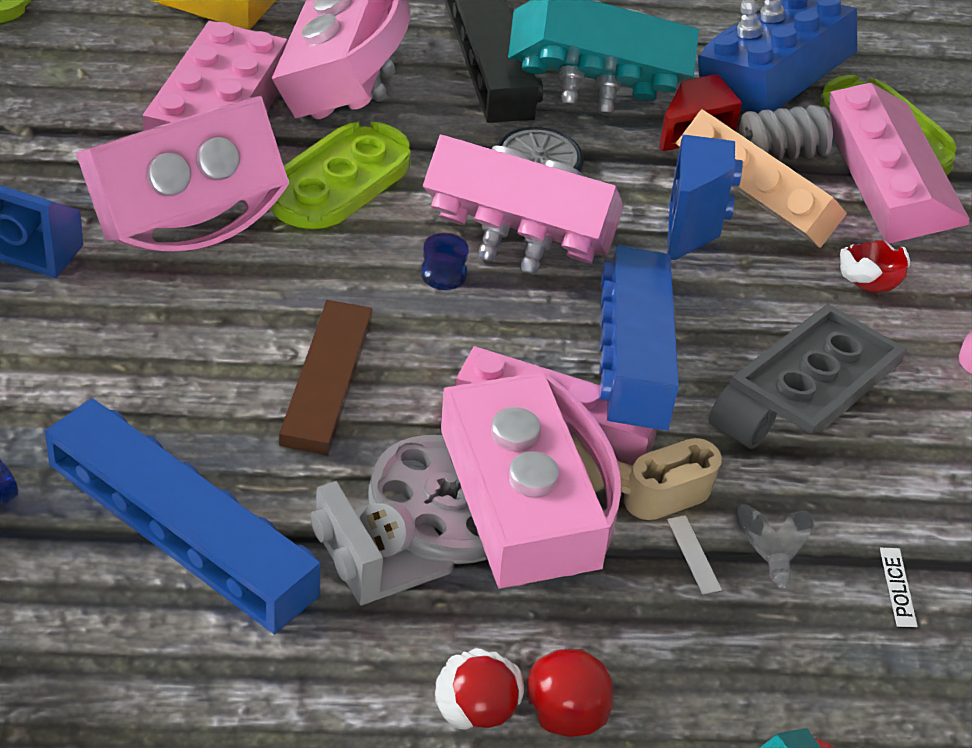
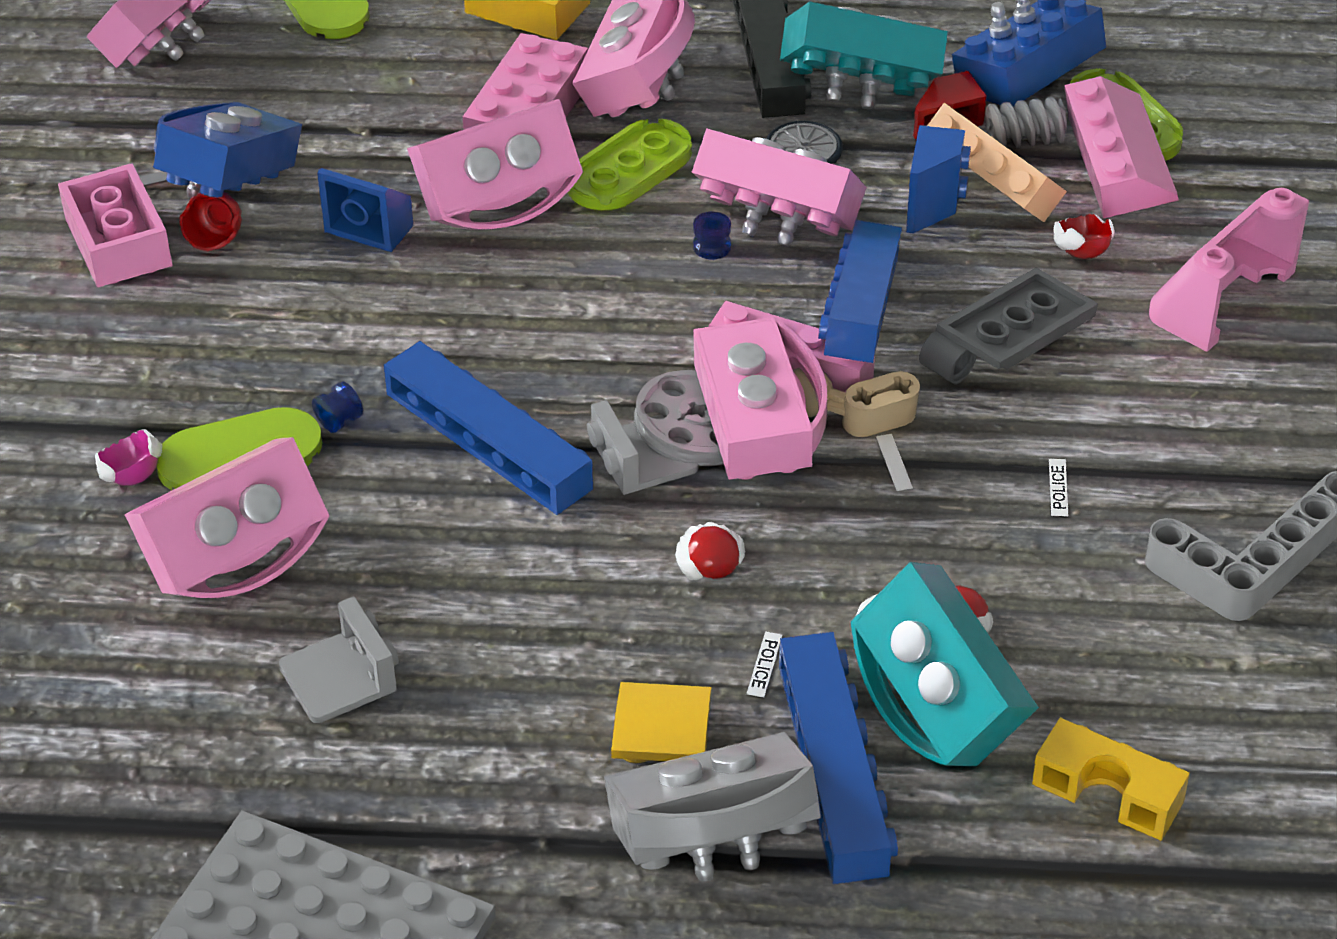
camera: 10 degrees right, 0 degrees up
reddish brown tile [279,300,373,455] -> none
light grey tile [359,500,414,557] -> none
red hair [527,649,613,737] -> none
clear piece [736,504,814,588] -> none

